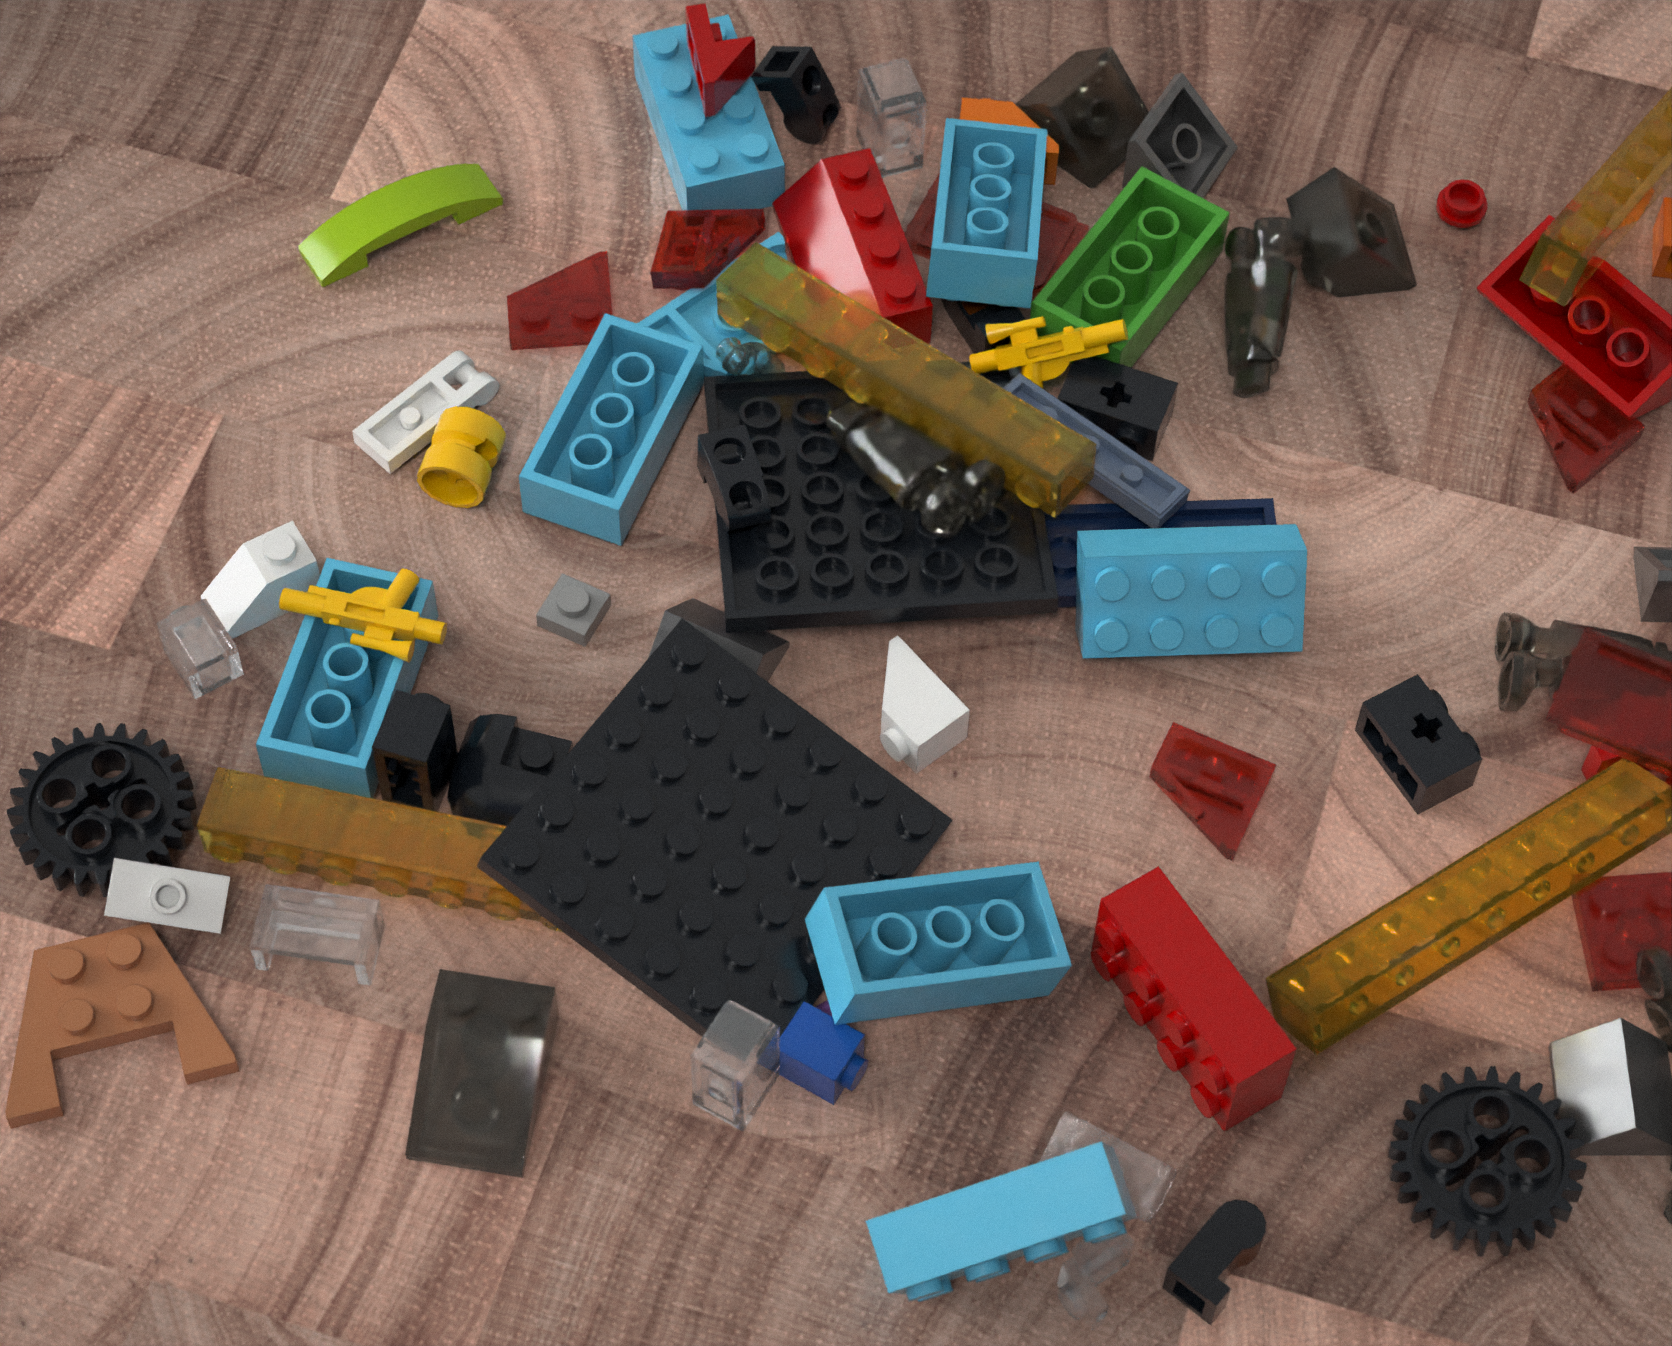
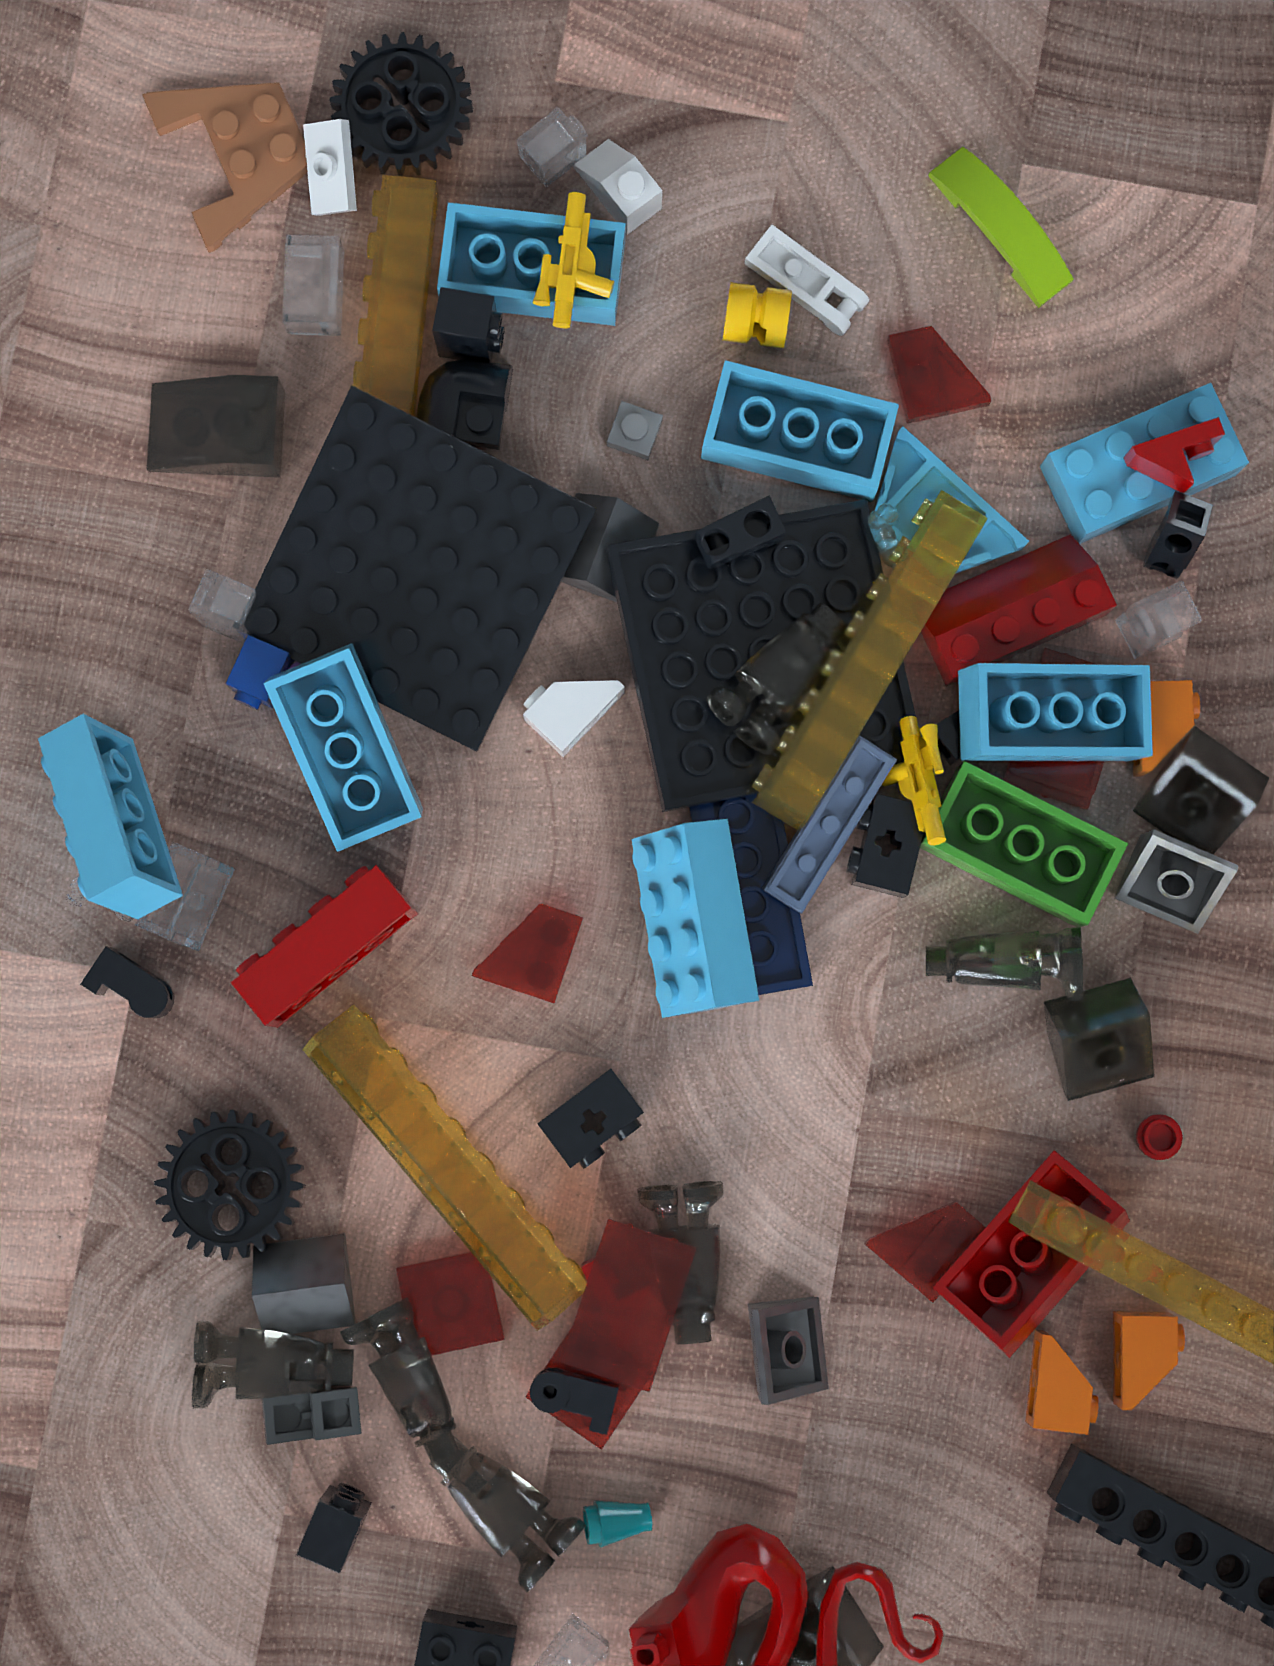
camera: 80 degrees right, 25 degrees up
clear red wing [650,209,766,291] -> none

